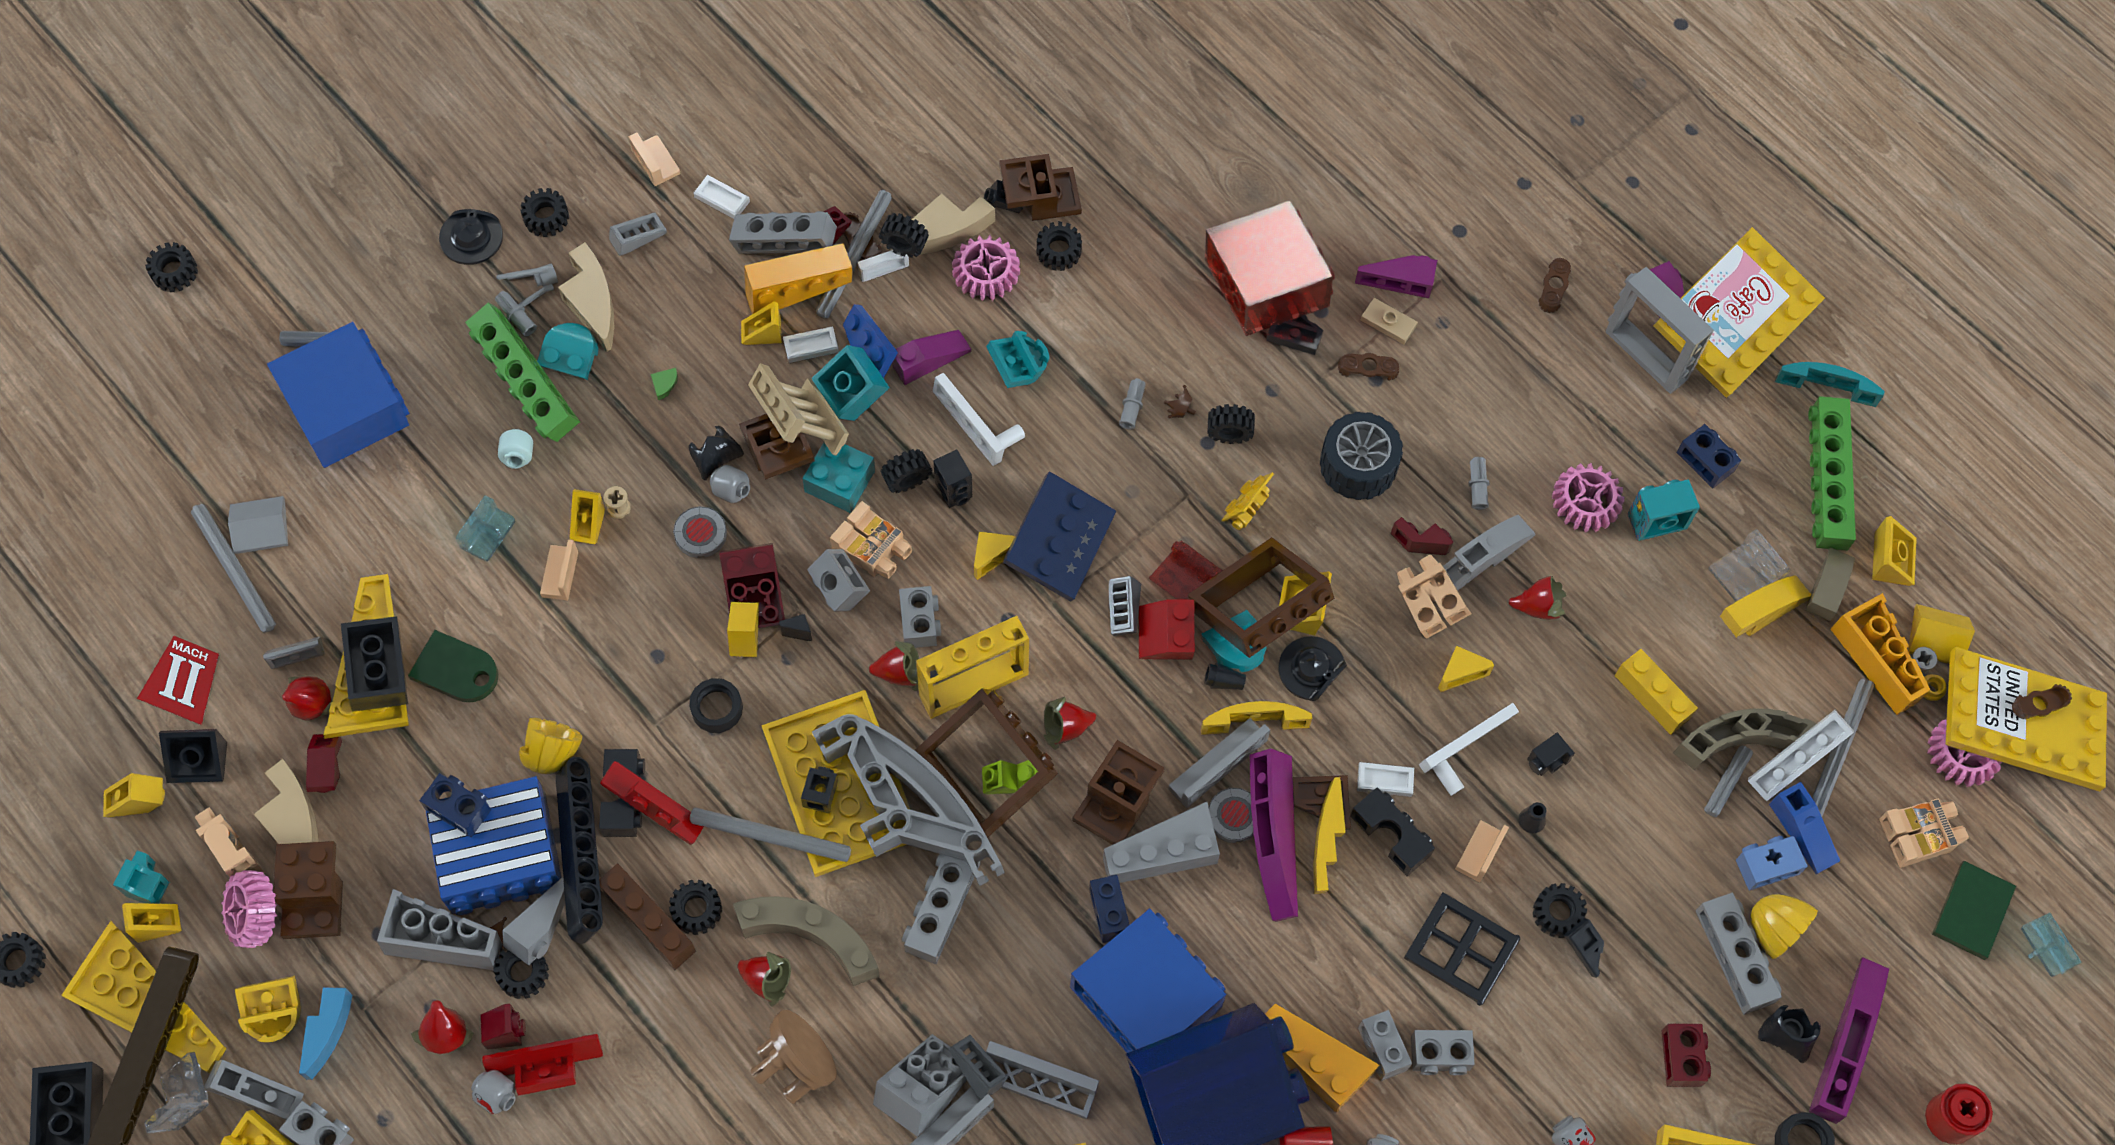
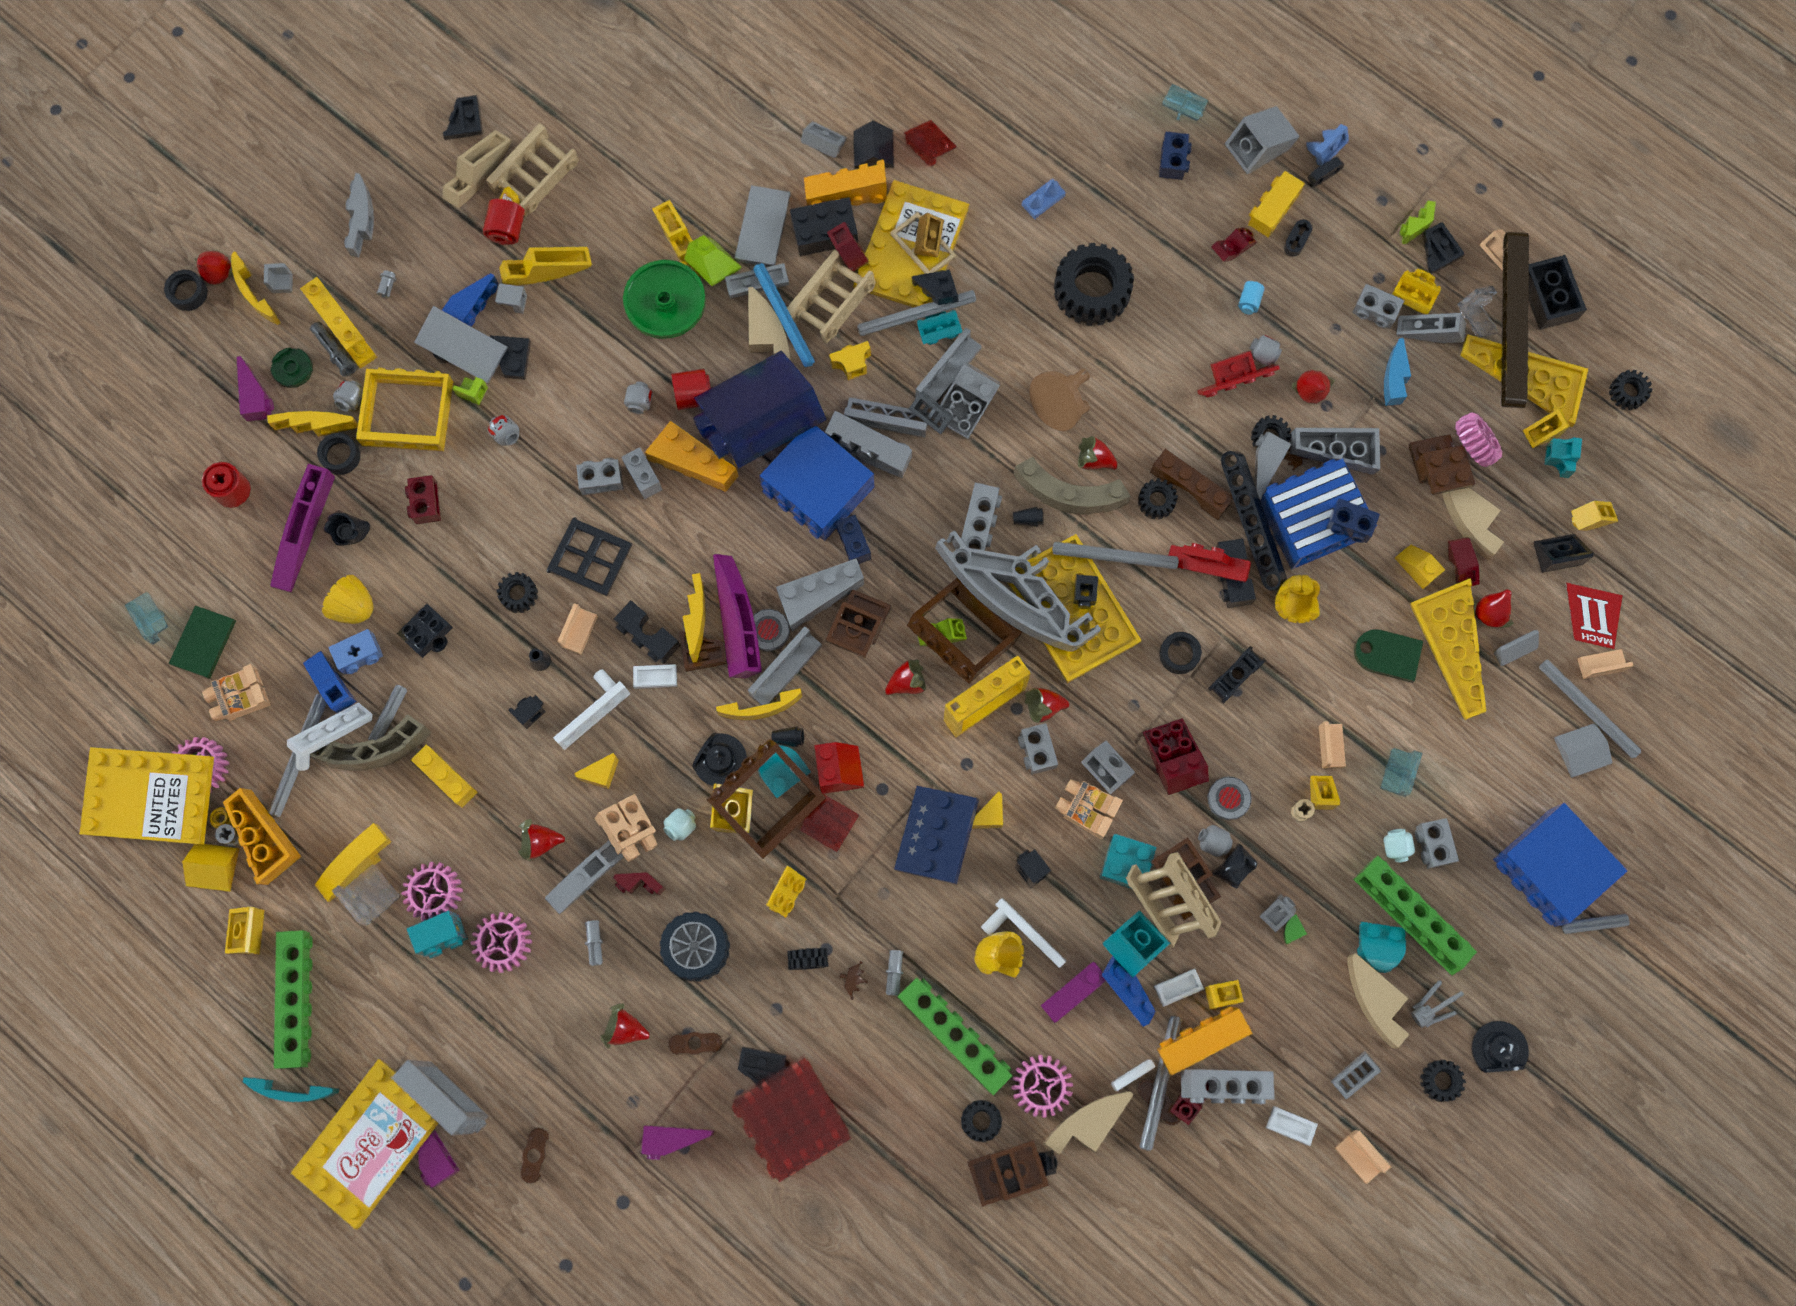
camera: 175 degrees right, 10 degrees up
black tyre [145,242,198,292] -> none
light nougat hips [195,807,265,877] -> none
yellow slope [235,976,301,1042] -> none
black brick [341,616,408,712] -> none
dark red slope [480,1004,526,1050] -> none
light grey axle [495,291,537,337] -> none
yellow slope [727,602,759,657] -> none
black slope [779,614,812,641] -> none
black tyre [879,213,929,258] -> none
black tyre [880,449,932,493] -> none
teal slope [986,331,1049,388] -> none
dark grey slope [1109,576,1141,636] -> none
tan plate [1360,298,1418,345] -> none
black tile [1564,918,1604,978] -> none
dark blue brick [1676,424,1741,489] -> none
light grey brick [1696,892,1782,1015] -> none
dark tan slope [1806,547,1855,621] -> none
reddish brown piece [2012,684,2072,719] -> none
none -> black plate [396,604,453,658]
none -> bright pink gear [401,862,463,921]
none -> red hat [600,1003,650,1049]
none -> light aqua head [663,808,696,841]
none -> light grey wedge [825,411,912,478]
none -> bright green brick [898,978,1012,1095]
none -> yellow hair [974,931,1024,978]
none -> black cone [1013,506,1044,527]
none -> black piece [1208,646,1266,704]
none -> light grey bracket [1260,894,1296,932]
none -> yellow slope [1394,544,1445,589]
none -> light grey brick [1415,818,1459,869]
none -> light nougat panel [1578,649,1634,679]

